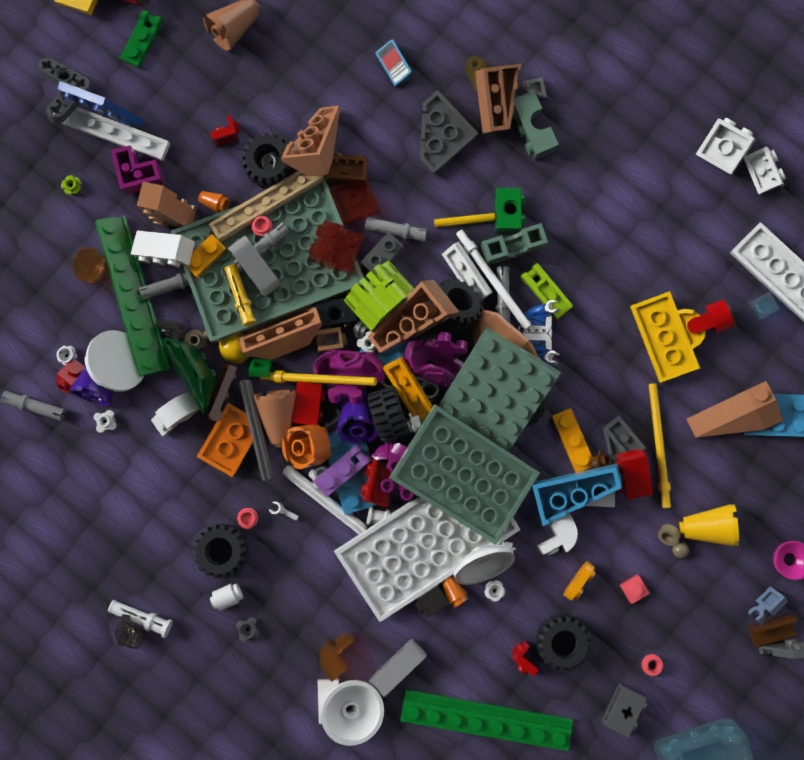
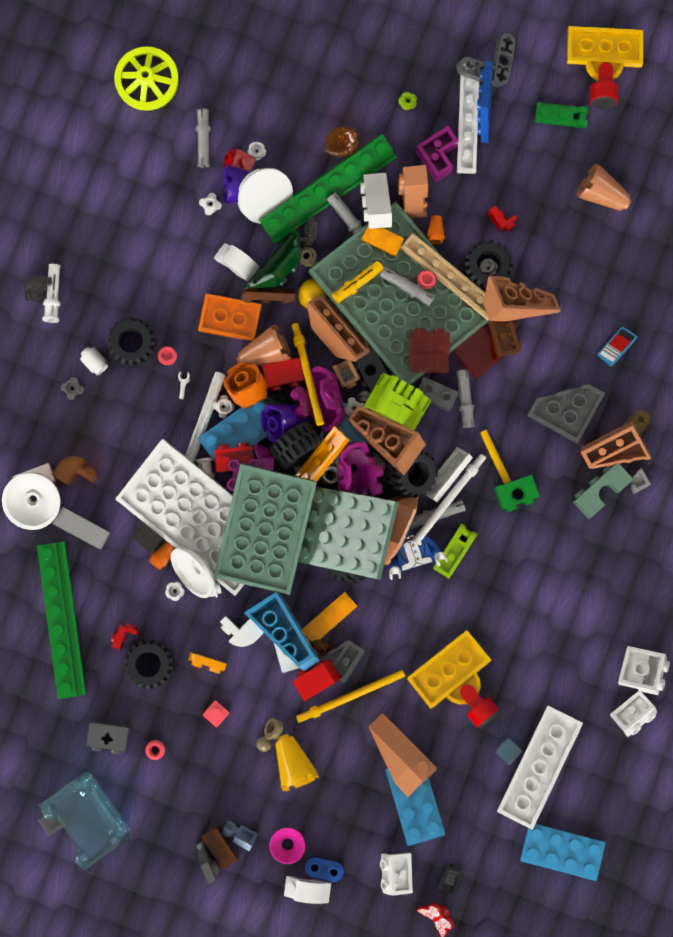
camera: 65 degrees right, 0 degrees up
light grey beam [228,236,281,297] -> none
dark grey axle [239,380,274,481] -> none
green tile [249,359,272,377] -> none
medium lavender plate [313,443,372,498] -> none
white plate [407,413,422,434] -> none
sand green arch [481,223,548,265] -> none

